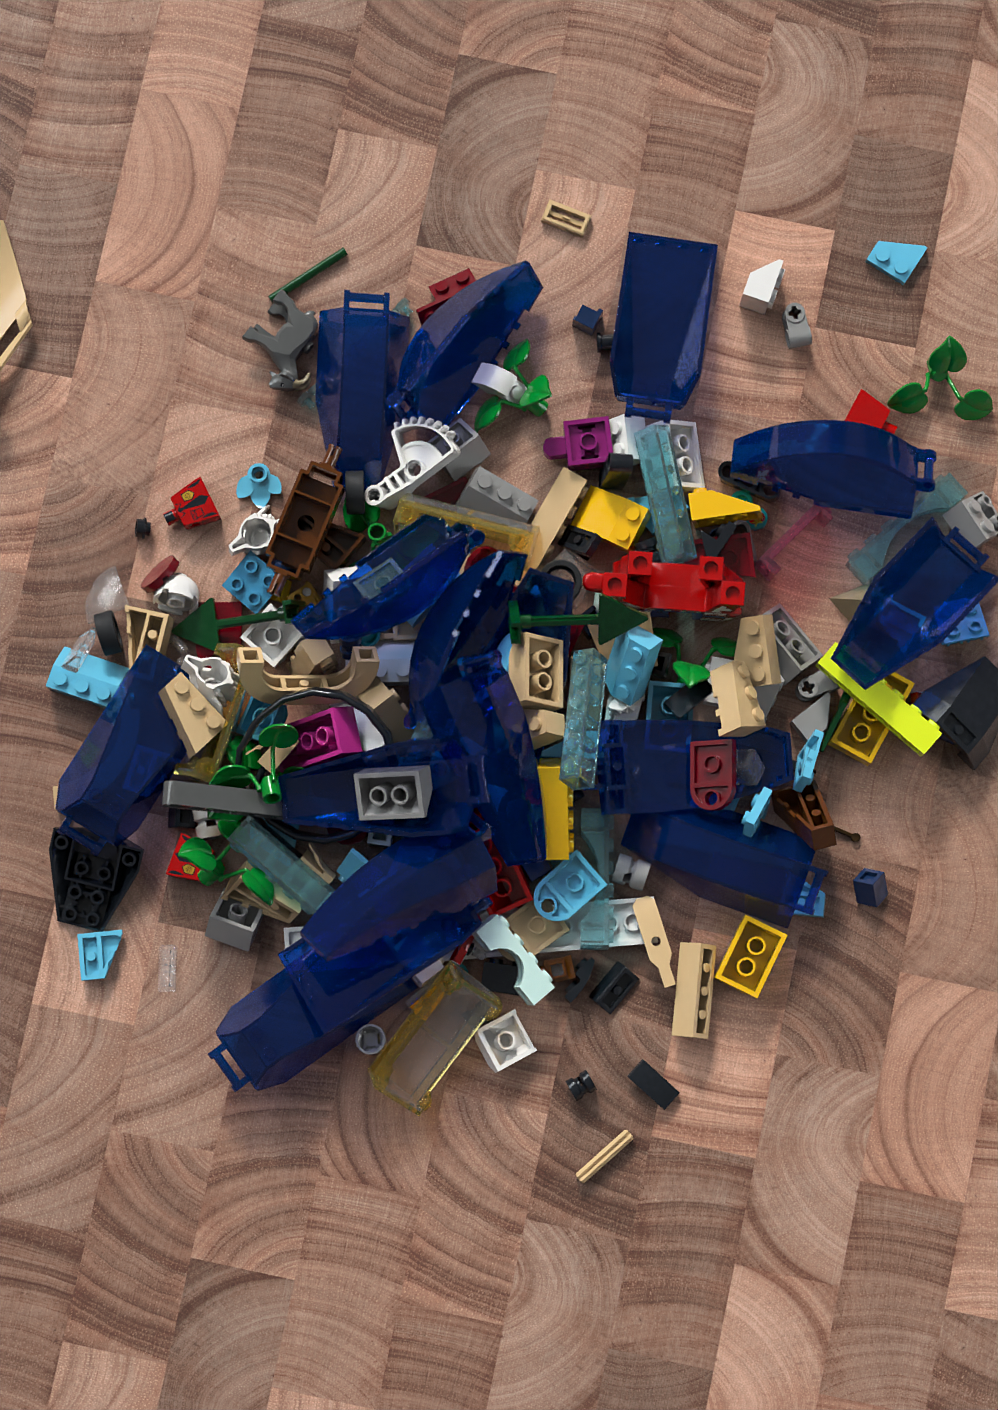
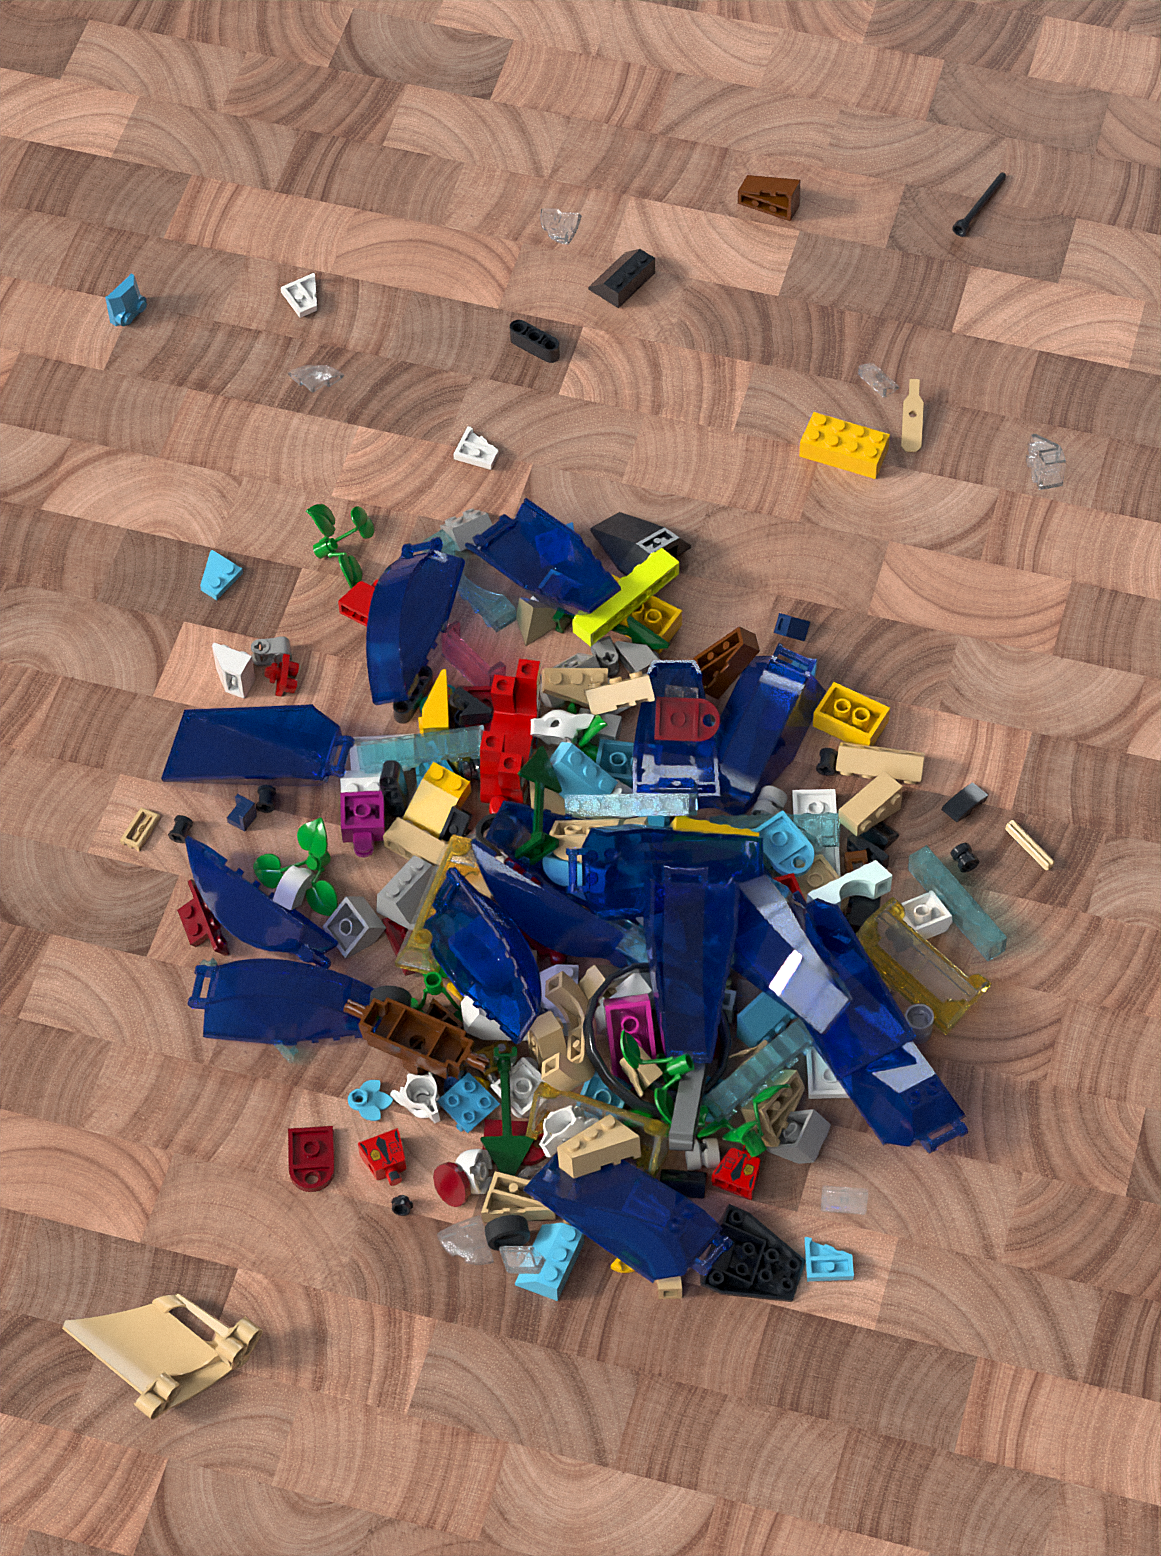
camera: 85 degrees left, 25 degrees down
dark grey animal [242,289,318,392] -> none
dark green bar [268,247,348,304] -> none
clear light blue slope [353,557,413,613] -> none
light grey slope [353,765,433,821] -> none
white arm [364,416,461,510] -> none
tan piece [632,896,676,988] -> none
black slope [664,680,713,720] -> none
medium azure wing [741,787,772,837] -> none
medium azure wing [793,729,824,792] -> none
none -> black bush [168,815,193,844]
none -> red hips [264,654,299,697]
none -> dark red tile [288,1126,335,1192]
none -> white piece [530,710,594,746]
none -> black bush [816,748,838,776]
none -> tan wedge [838,771,903,836]
none -> clear light blue brick [908,845,1007,961]

